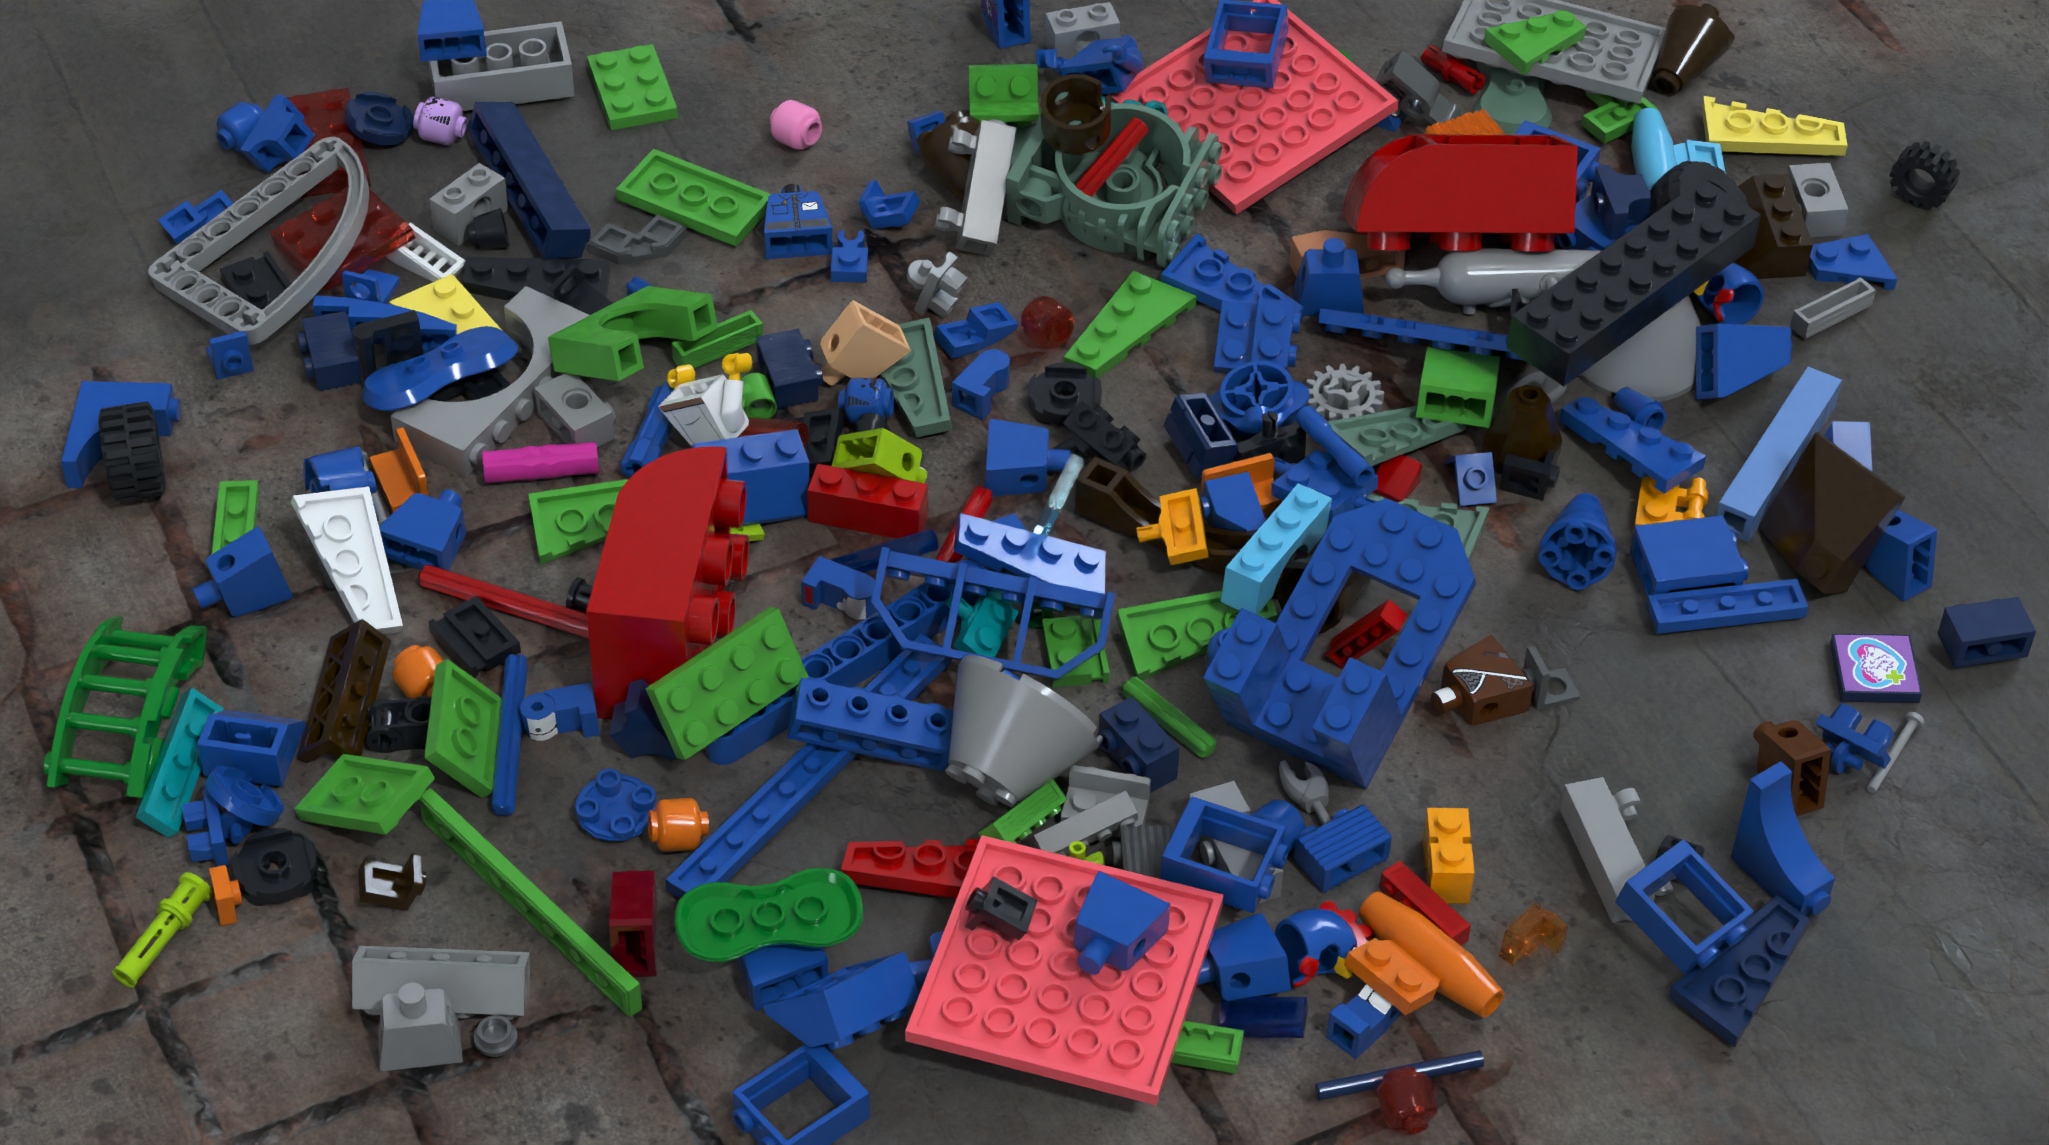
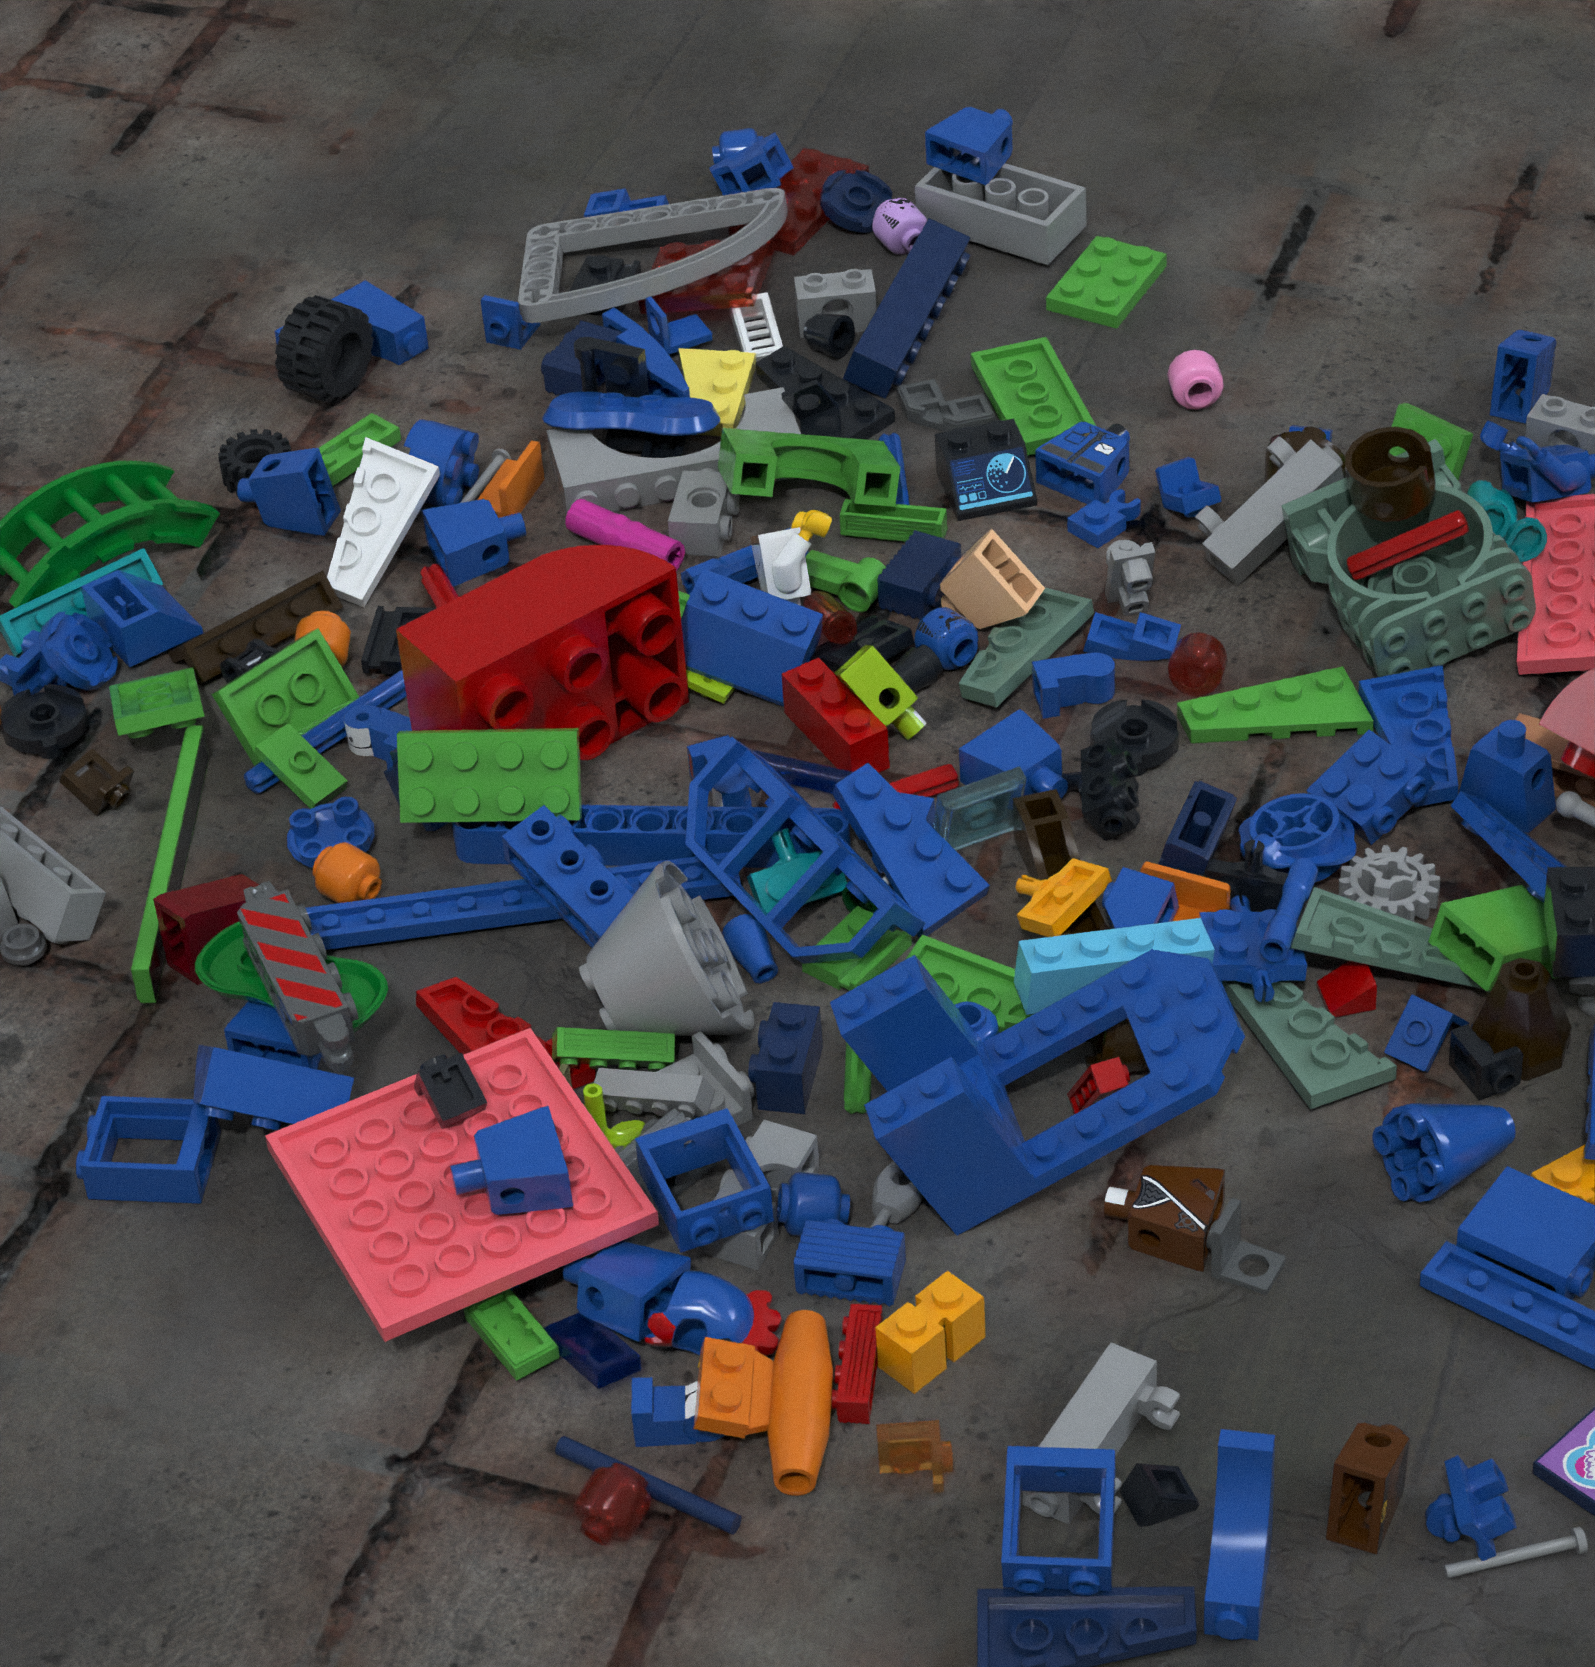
camera: 50 degrees right, 5 degrees down
none -> black tyre [218,429,291,496]
none -> dark grey hinge [237,881,358,1072]
none -> bright green plate [254,723,348,809]
none -> slope [935,419,1037,521]

